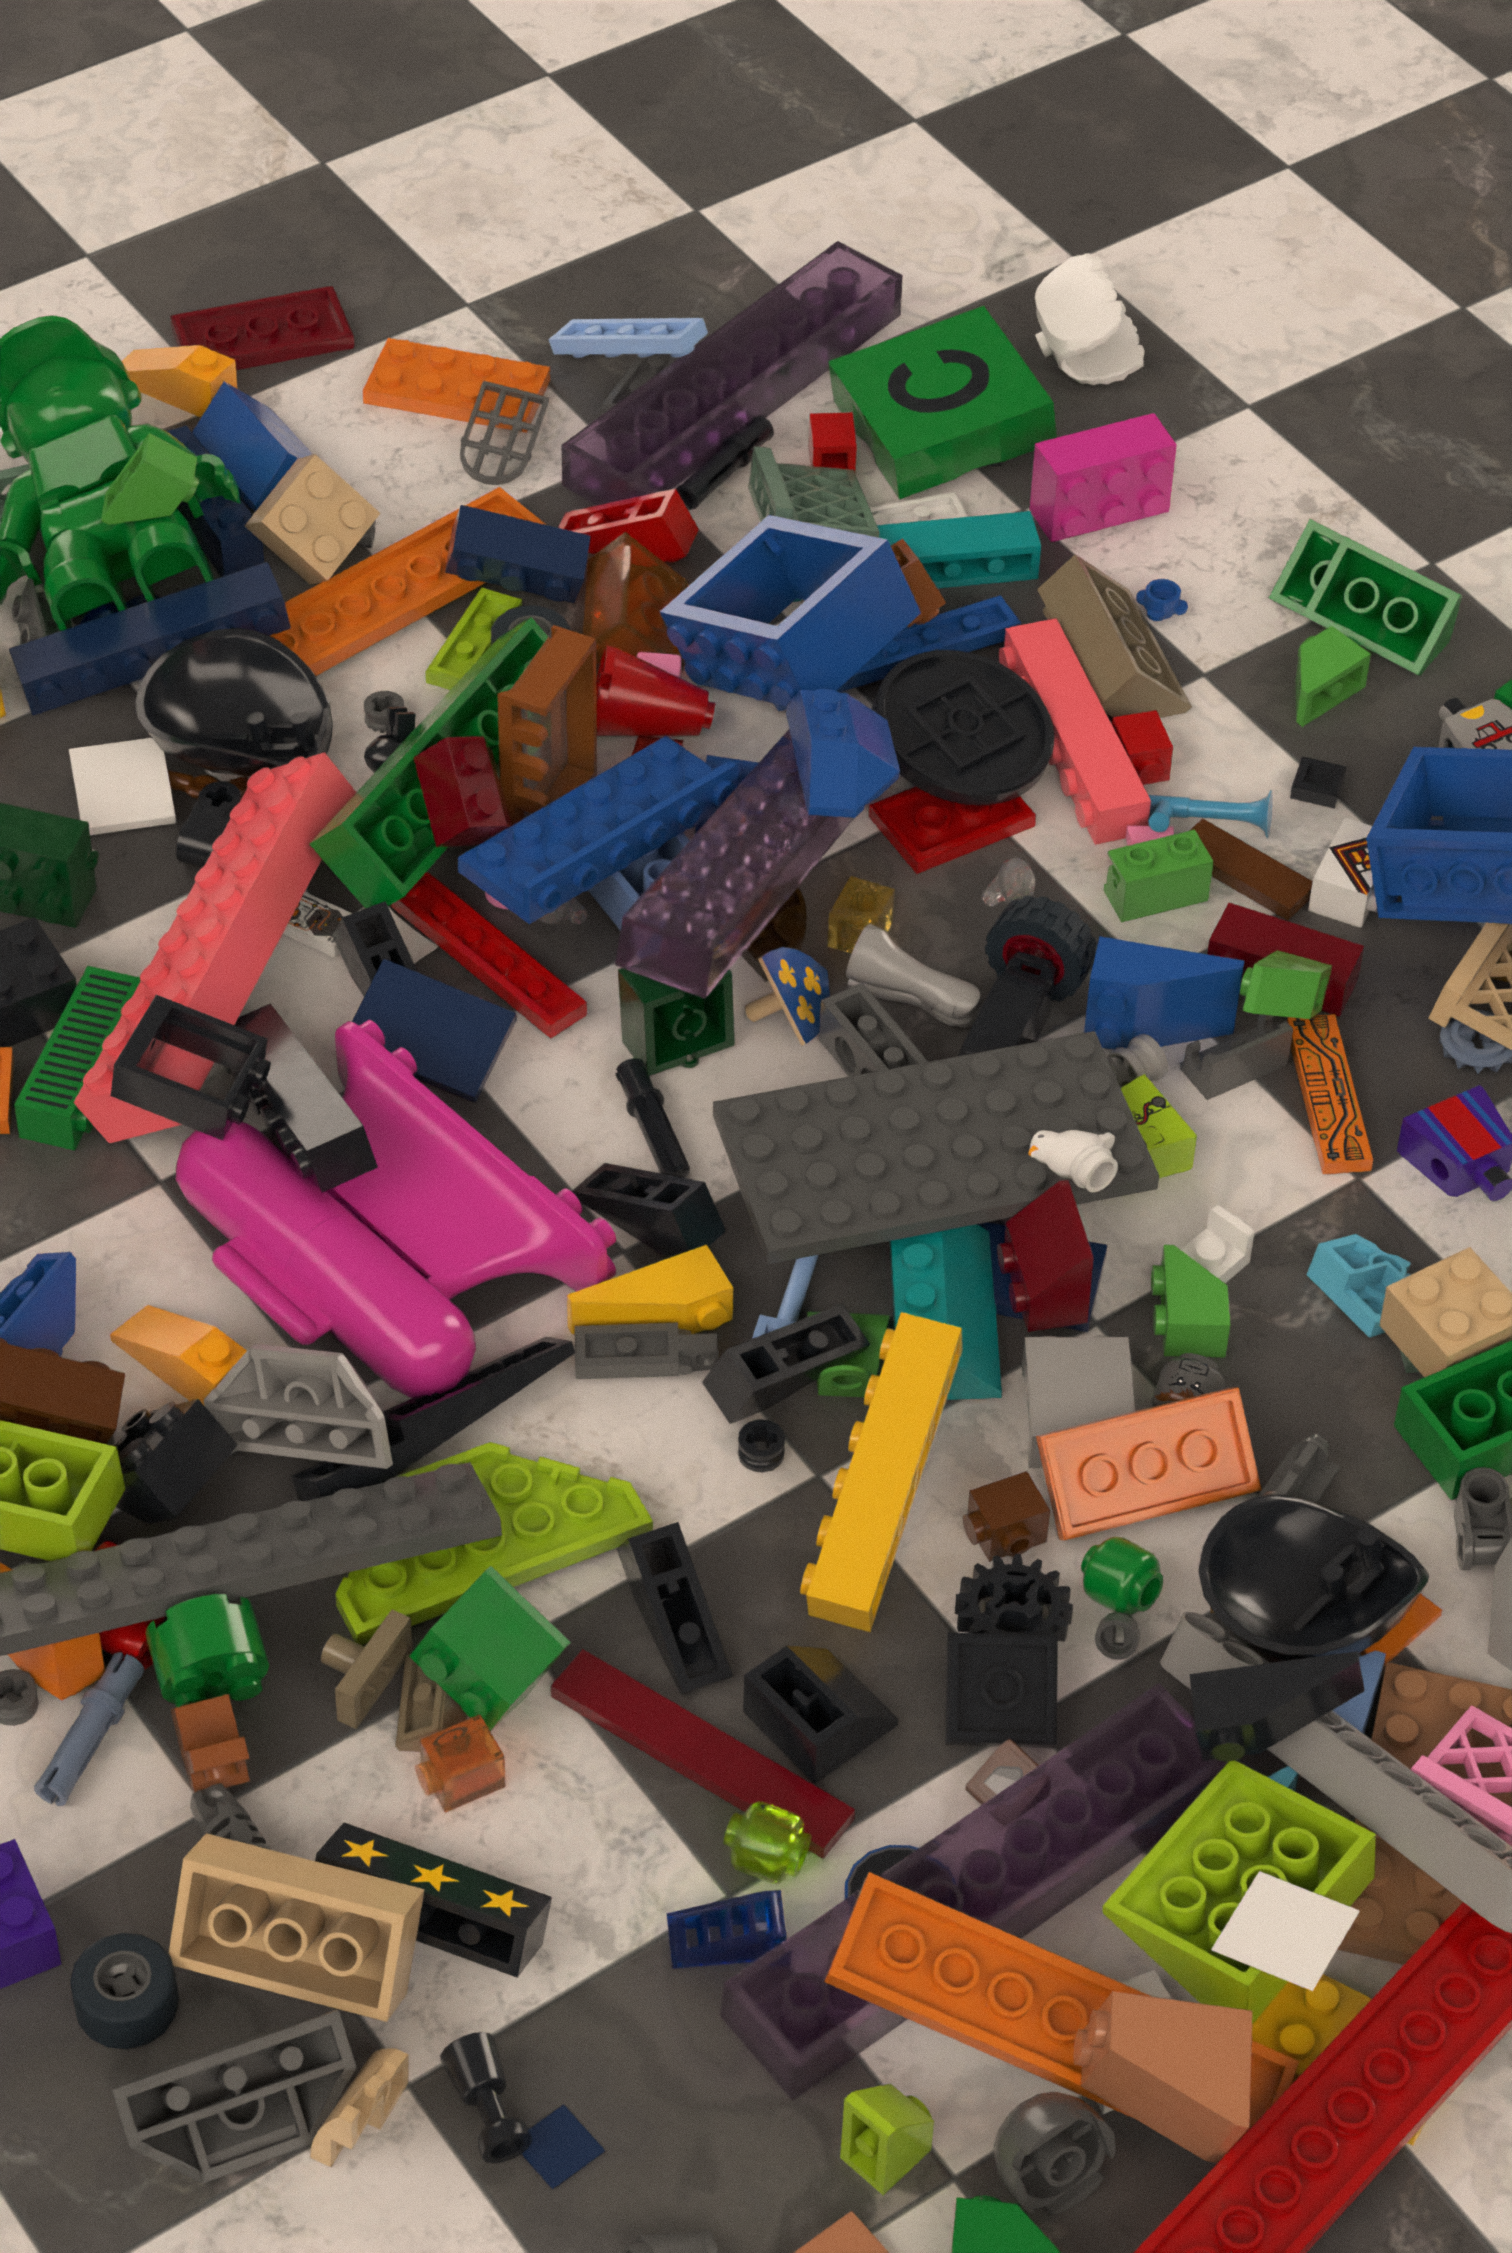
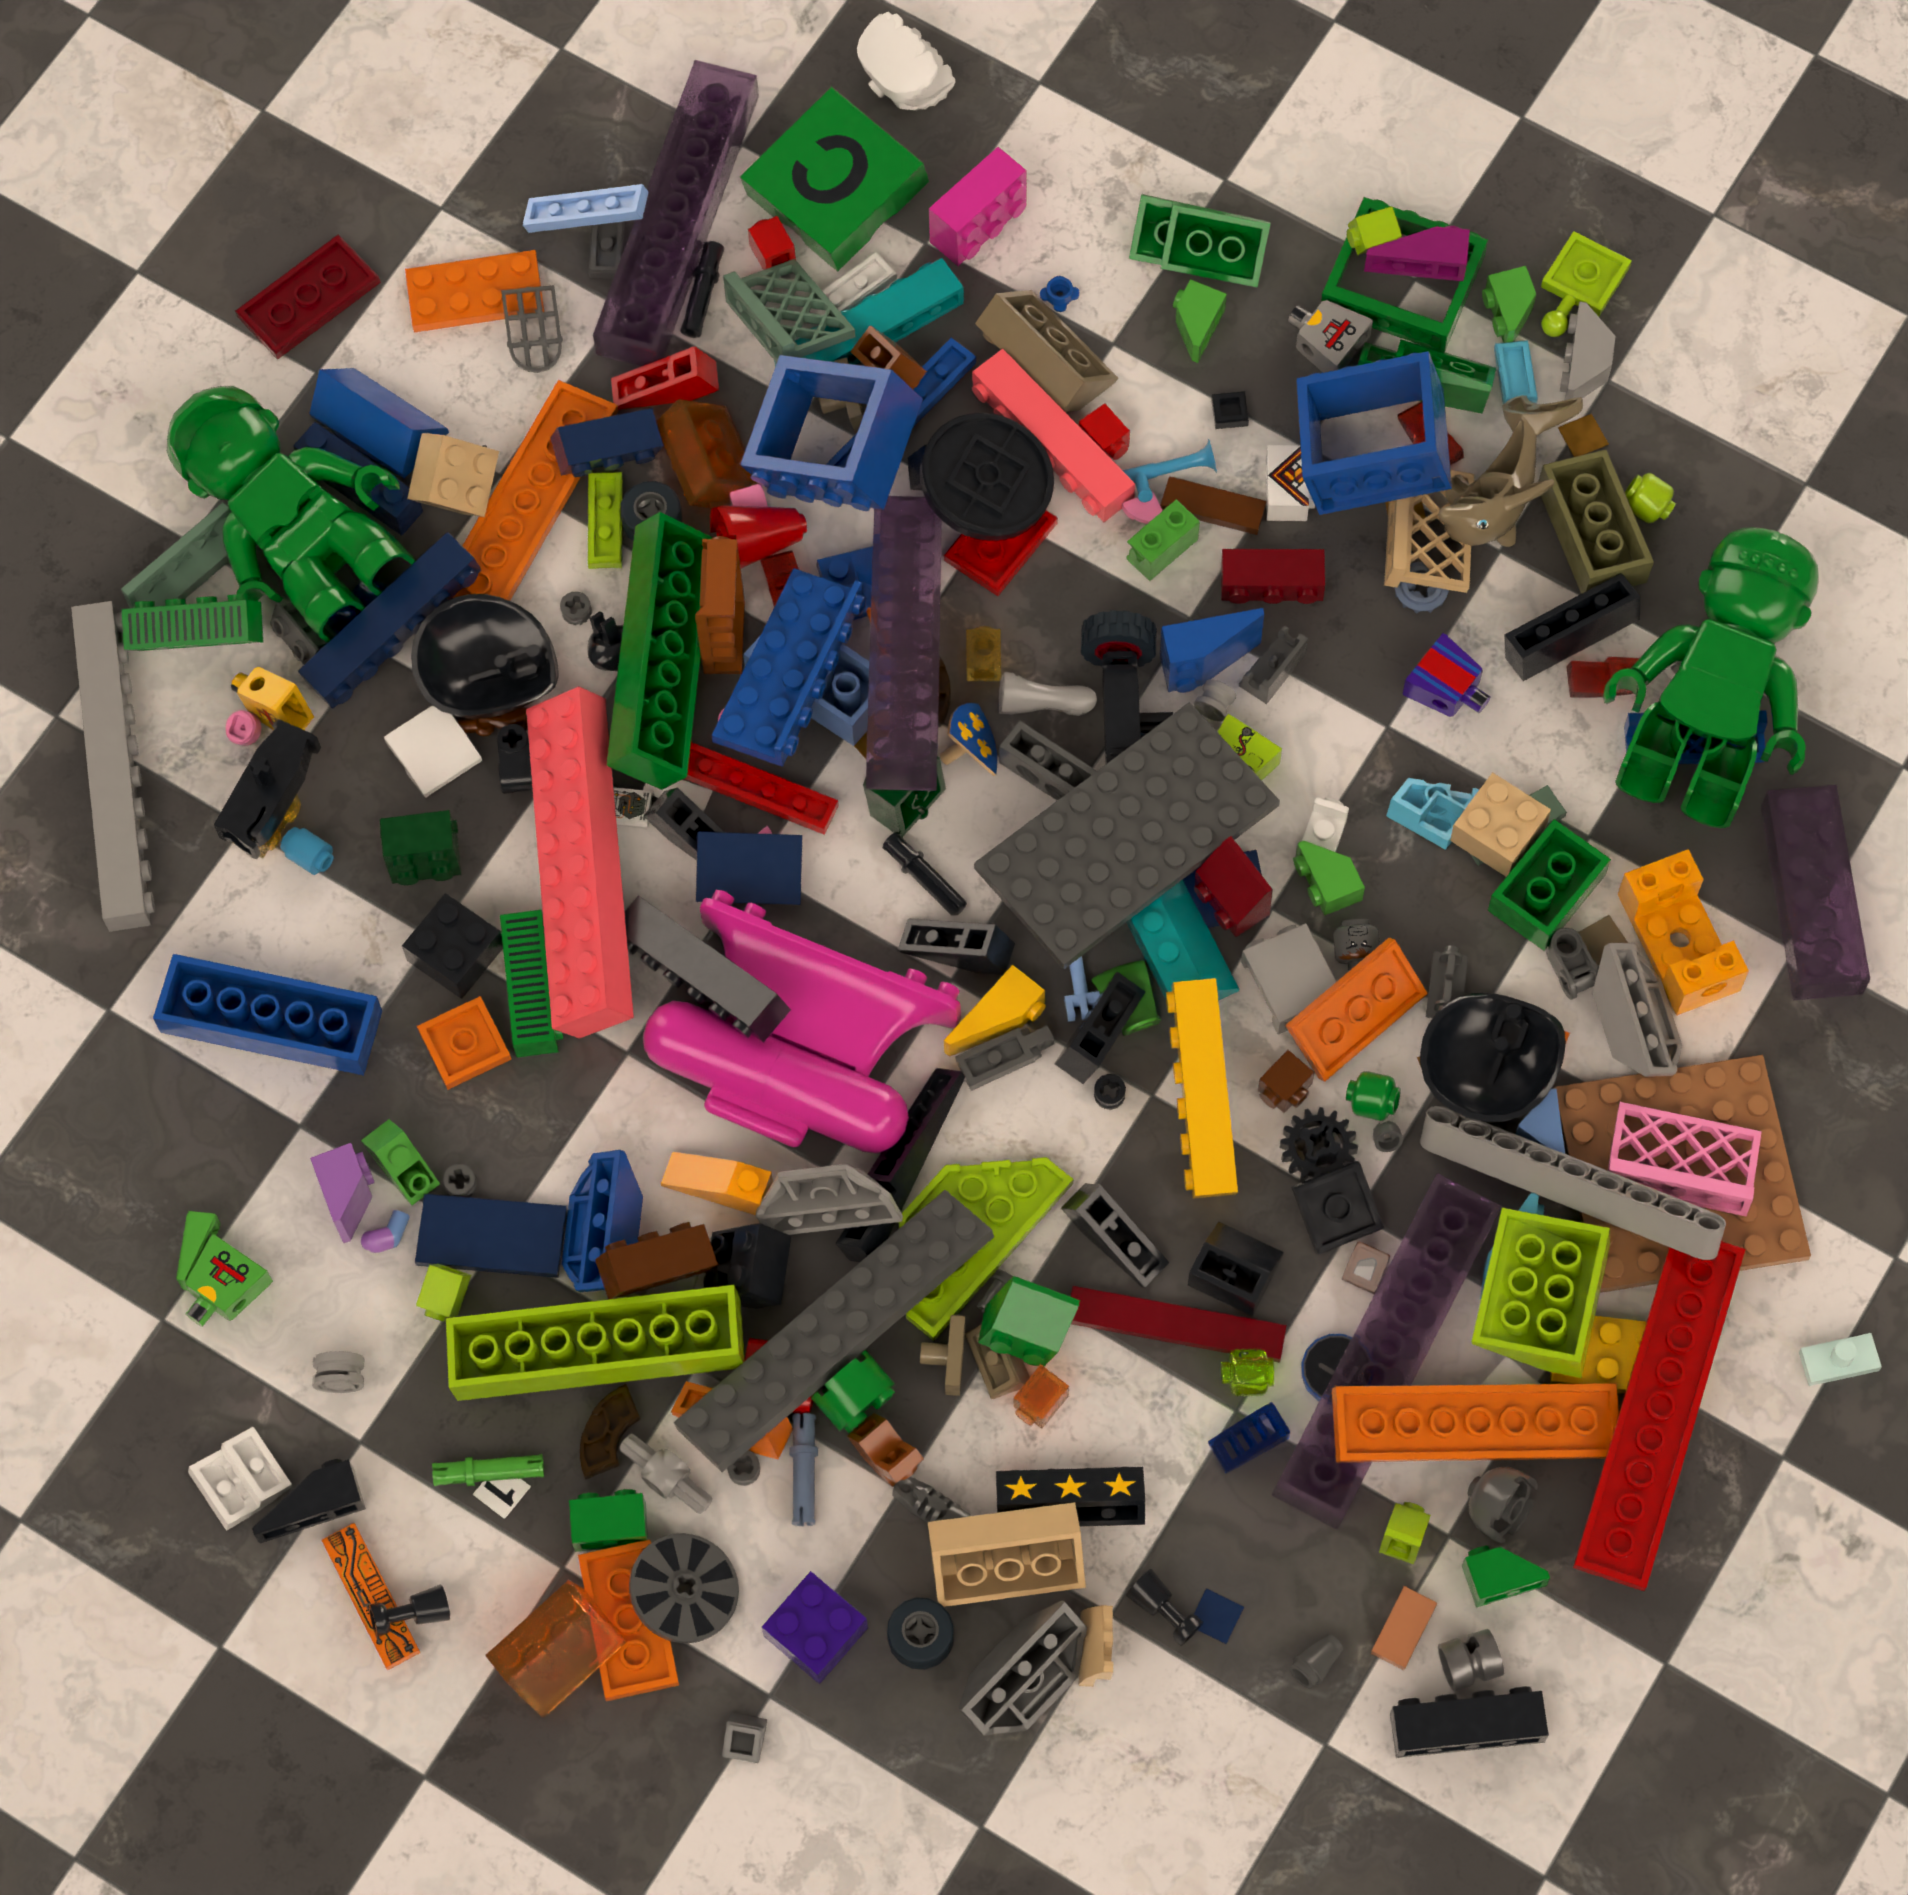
camera: 20 degrees left, 20 degrees up
bright green slope [101,433,199,525] -> none
black window [110,995,271,1140] -> none
light orange slope [121,345,238,418] -> none
dark red slope [413,736,512,847] -> none
blue wedge [786,688,900,818] -> none
clear plate [982,858,1035,906] -> none
white animal [1028,1130,1118,1192] -> none
nougat slope [1074,1991,1252,2163] -> none
black slope [1189,1651,1365,1761] -> none
white sticker [1211,1871,1360,1991] -> none
bright green slope [1240,950,1332,1019] -> none
orange tile [1287,1014,1373,1174] -> none

